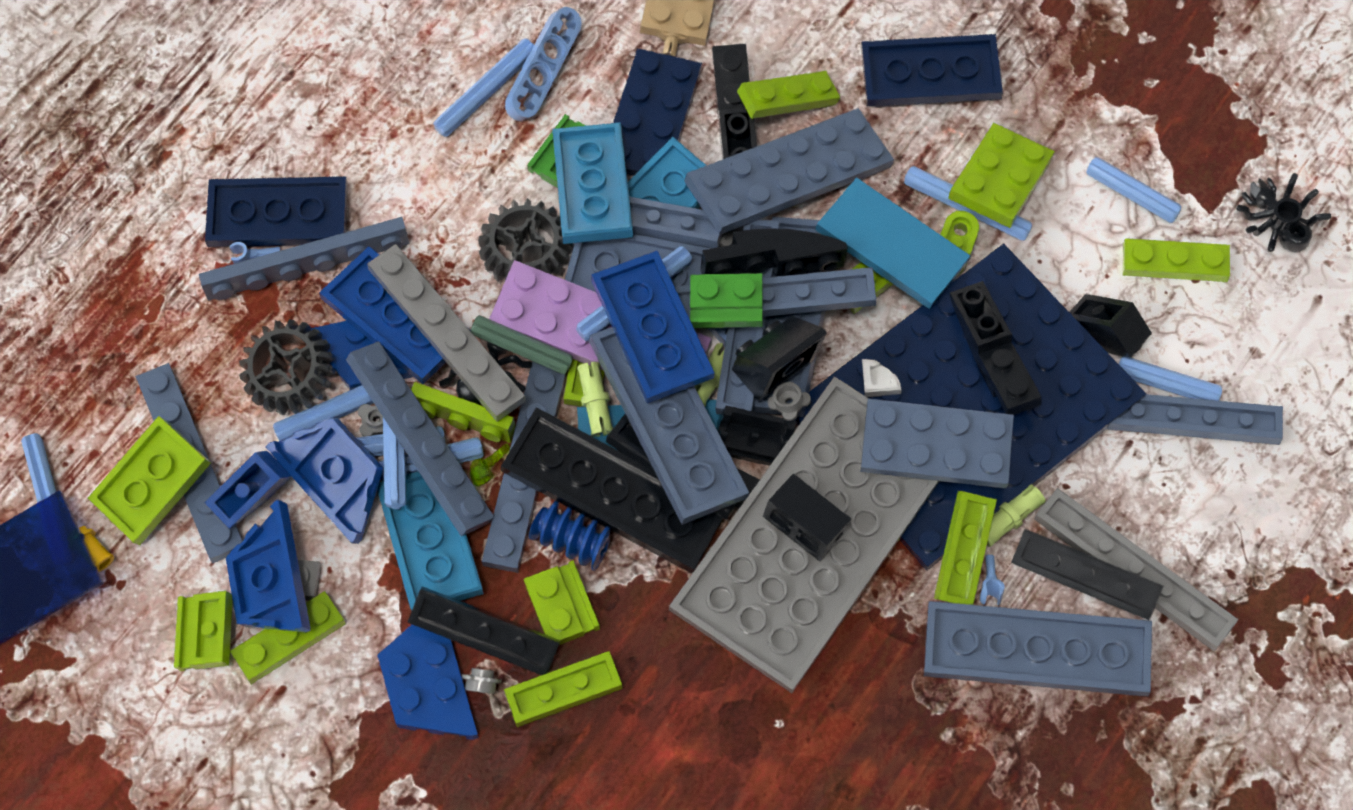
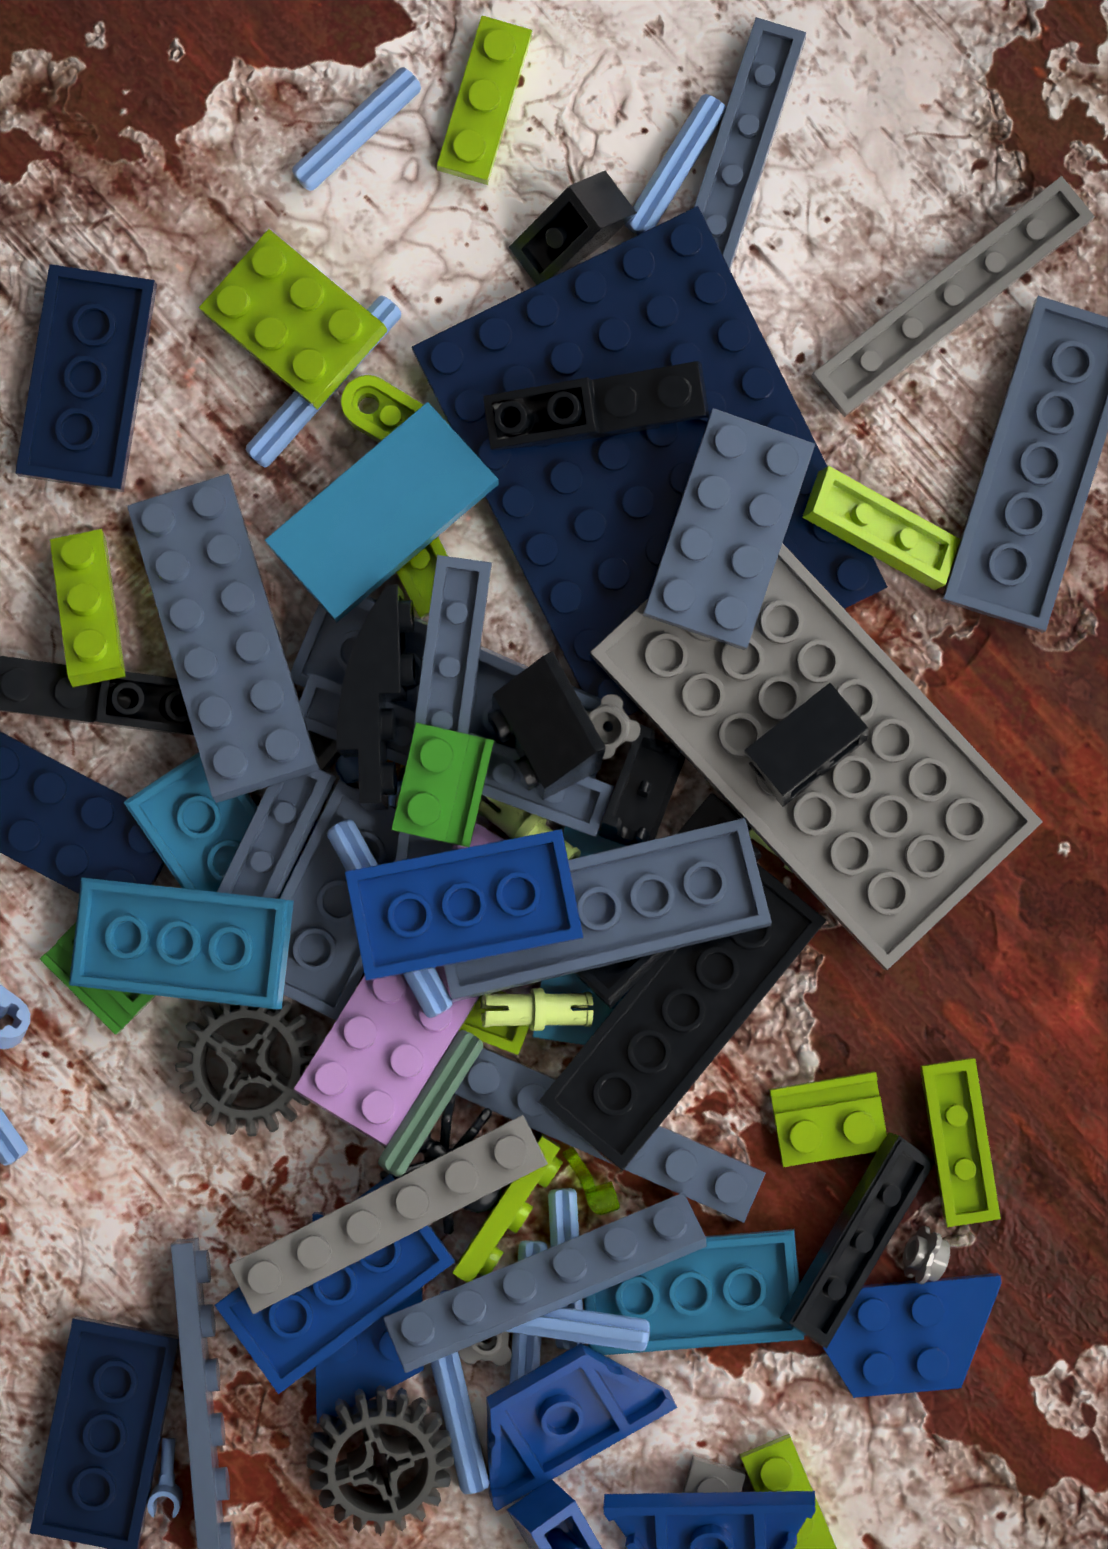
camera: 80 degrees left, 20 degrees up
blue piece [529,501,611,571] -> none
white tile [862,359,901,397] -> none
light blue hand [979,555,1005,605] -> none
yellowish green pin [987,484,1046,547] -> none
black tile [1011,529,1164,620] -> none

